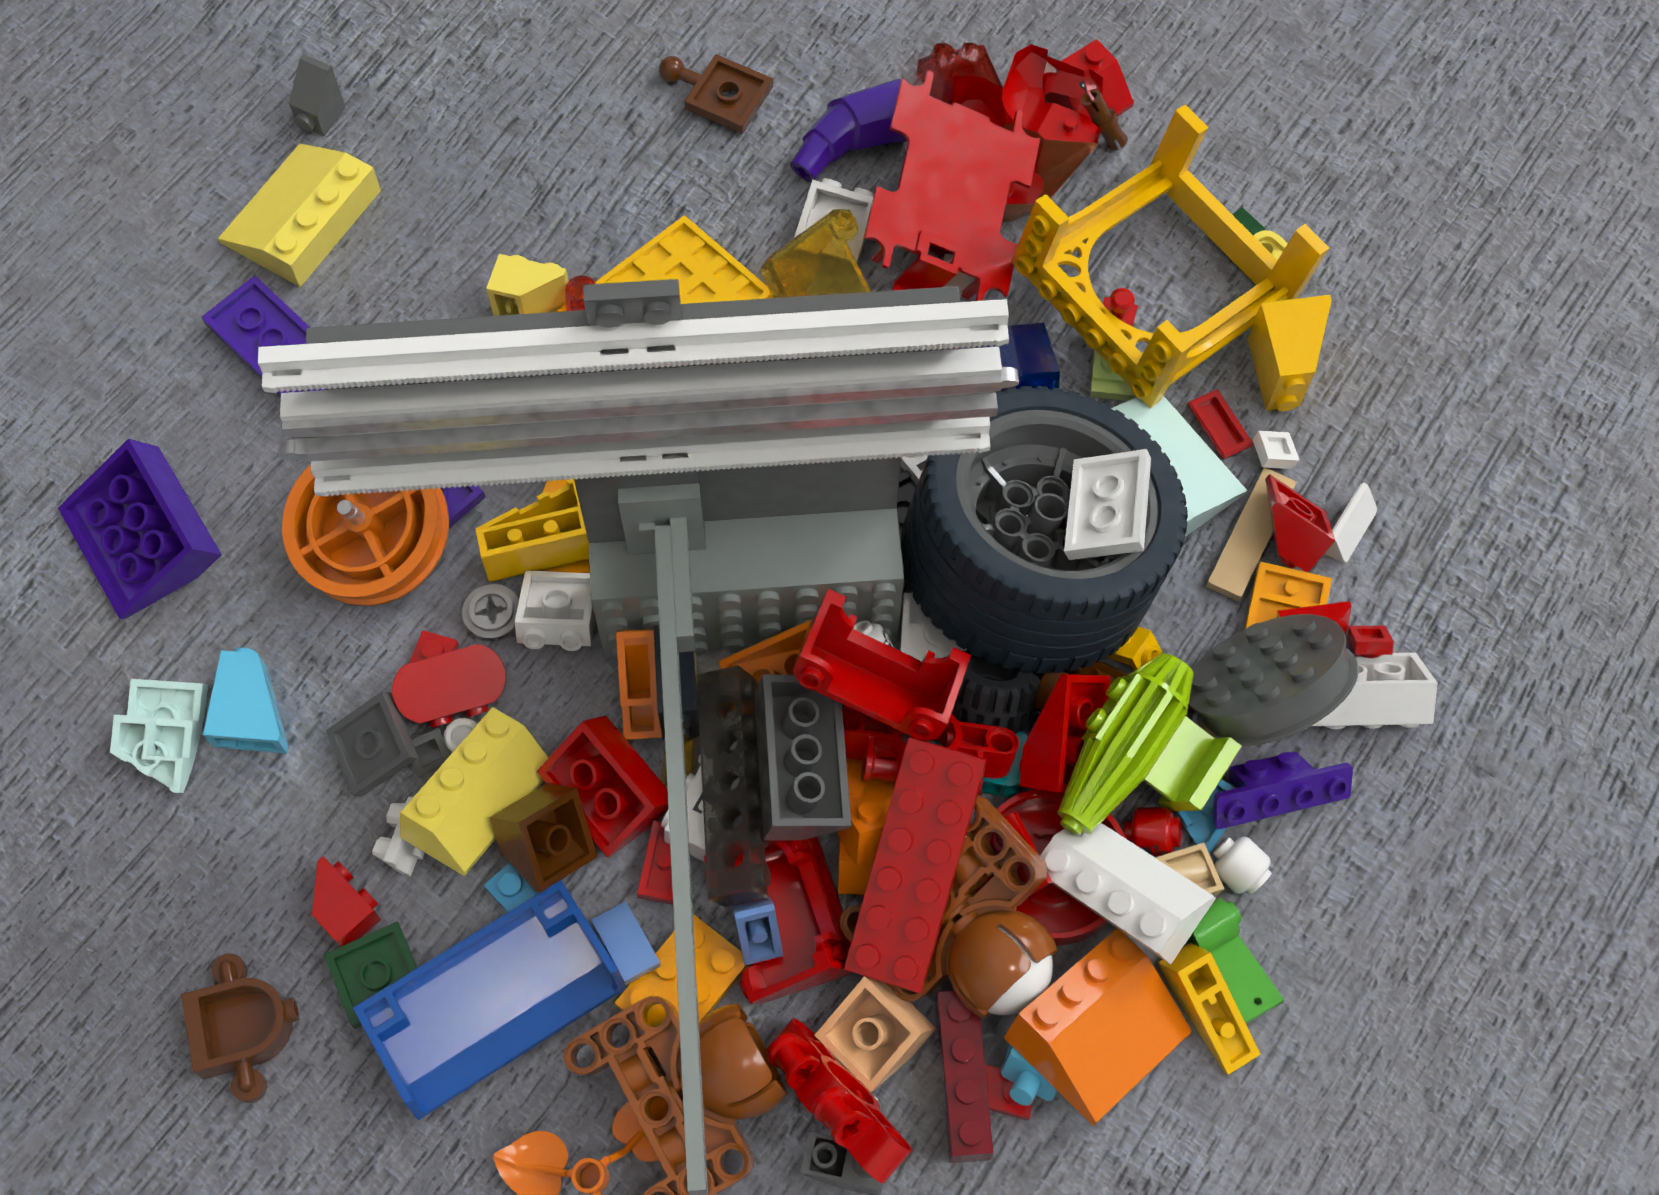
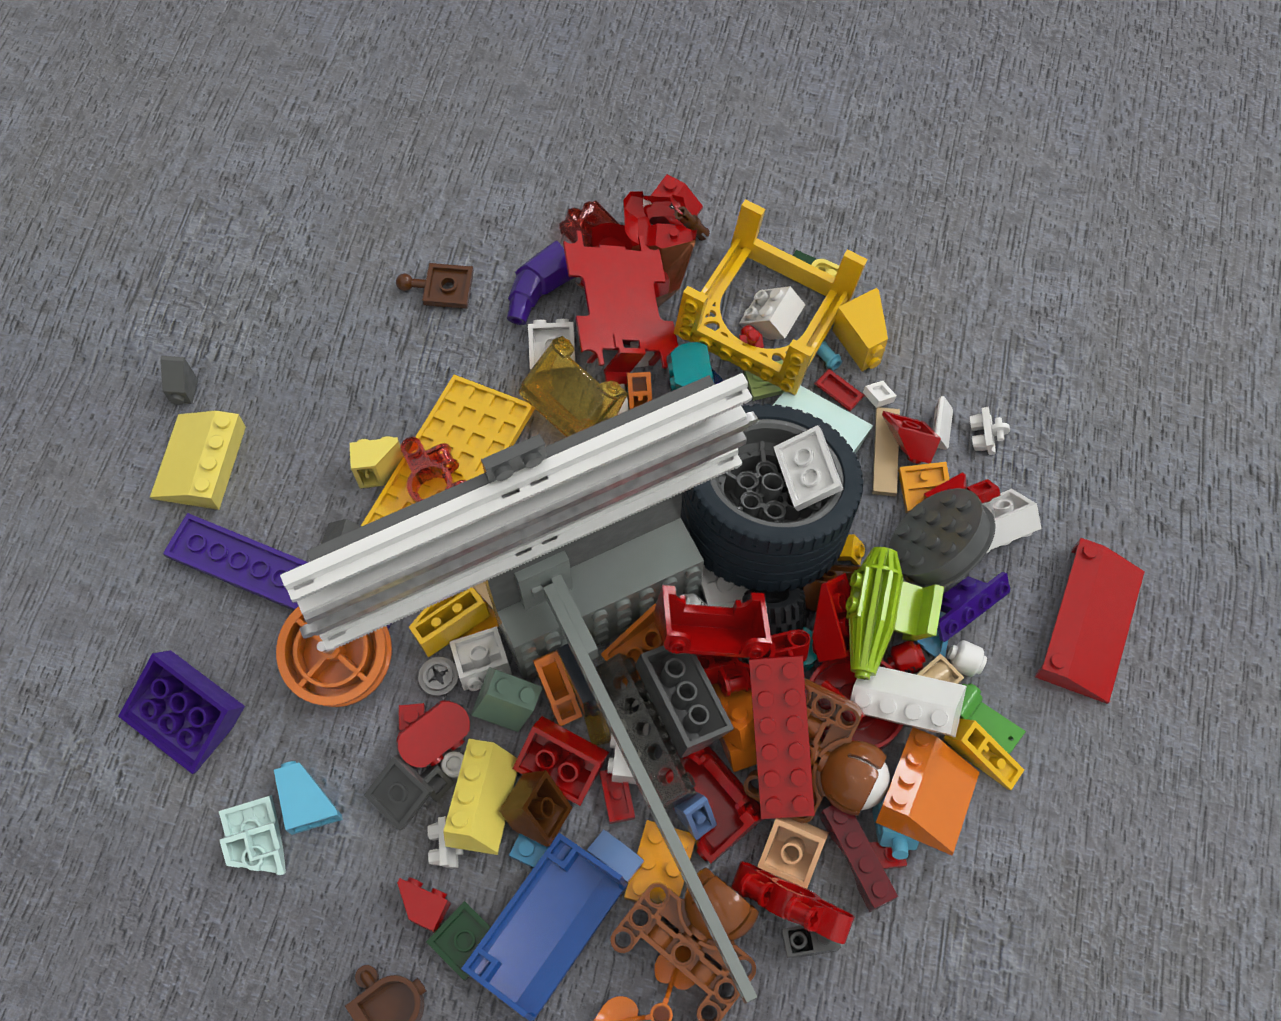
camera: 20 degrees left, 0 degrees up
none -> sand green slope [471,667,542,732]
none -> teal brick [668,342,714,391]
none -> white slope [739,286,805,340]
none -> medium azure pin [817,341,842,370]
none -> white hips [970,407,1010,455]
none -> red slope [1035,538,1145,704]

